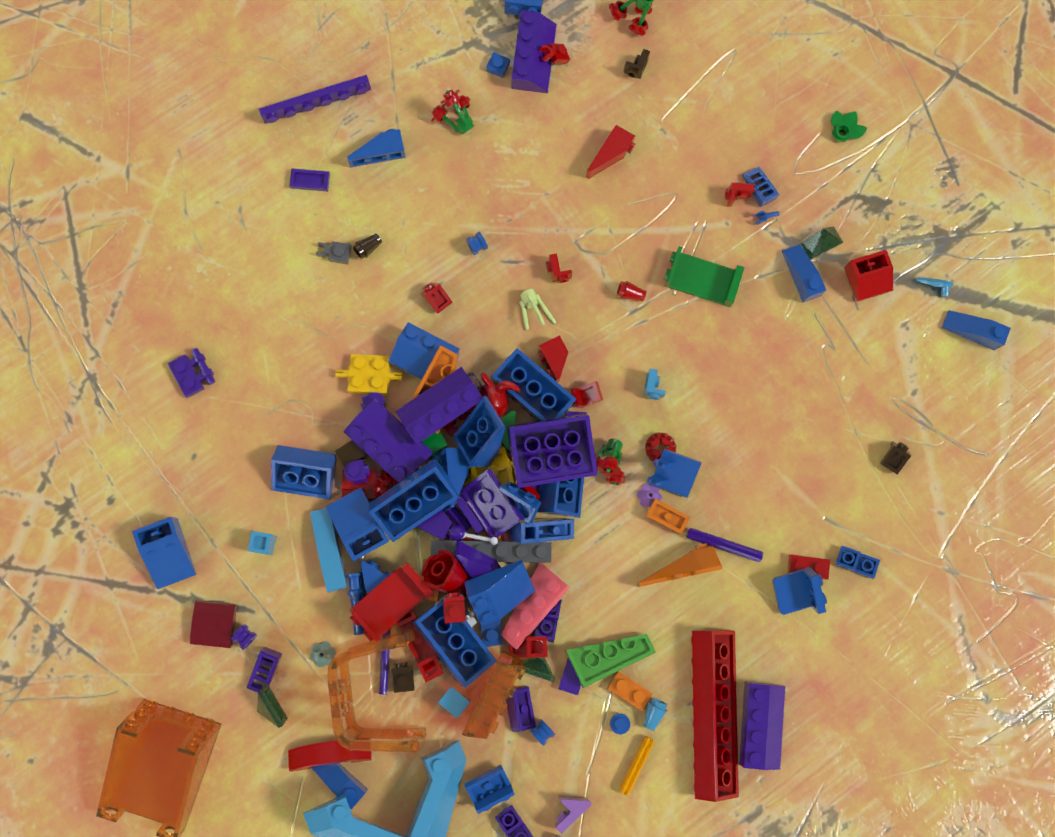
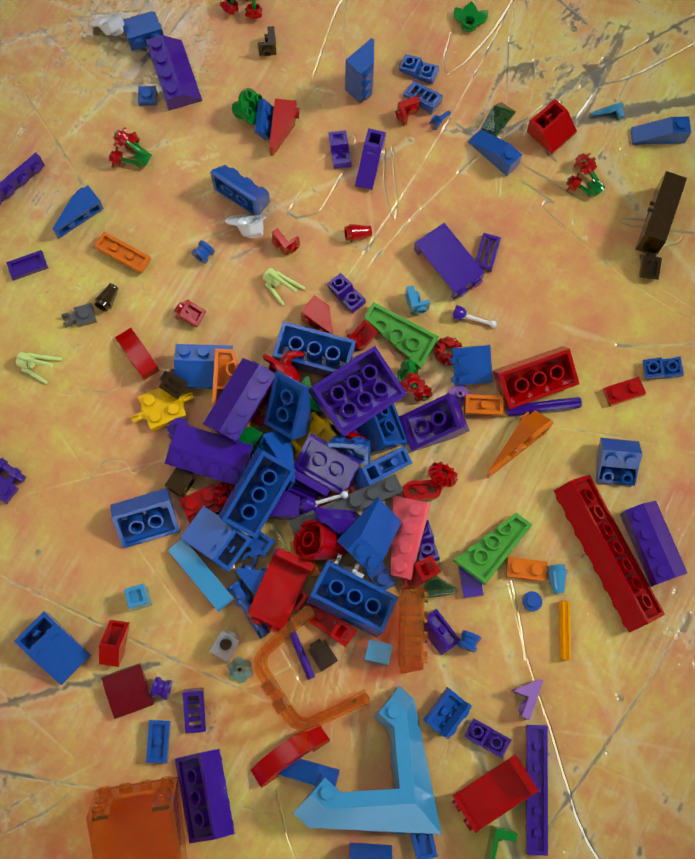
camera: 20 degrees left, 5 degrees down
clear green slope [257,684,288,728] -> none
dark purple plate [344,460,370,484] -> none
red bracket [443,593,466,623] -> none
red plate [538,43,570,64] -> none
green panel [664,246,745,307] -> none
blue bracket [772,567,827,615] -> none
none -> yellowish green plant [16,352,62,384]
none -> orange plate [94,231,152,274]
none -> red slope [99,620,129,667]
none -> red slope [115,328,160,380]
none -> blue plate [146,720,171,763]
none -> dark brown bracket [159,369,189,400]
none -> dark purple slope [175,749,235,844]
none -> light grey brick [209,630,241,663]
none -> blue slope [210,165,270,215]
none -> white piece [225,214,266,238]
none -> green plate [232,88,263,125]
none -> blue plate [242,531,275,567]
none -> blue plate [254,99,274,140]
none -> dark purple slope [327,273,366,314]
none -> dark purple slope [328,130,352,169]
none -> blue slope [345,38,374,103]
none -> dark purple slope [355,128,386,190]
none -> bright green wing [364,302,439,370]
none -> blue slope [399,54,439,84]
none -> dark purple slope [399,393,470,452]
none -> red plate [403,480,442,501]
none -> dark purple panel [414,223,485,300]
none -> red gear [428,461,458,487]
none -> hinge [452,305,497,328]
none -> dark purple tile [476,233,501,272]
none -> red slope [493,346,580,409]
none -> plant [566,153,606,197]
none -> blue slope [596,438,642,486]
none -> dark brown brick [635,171,687,254]

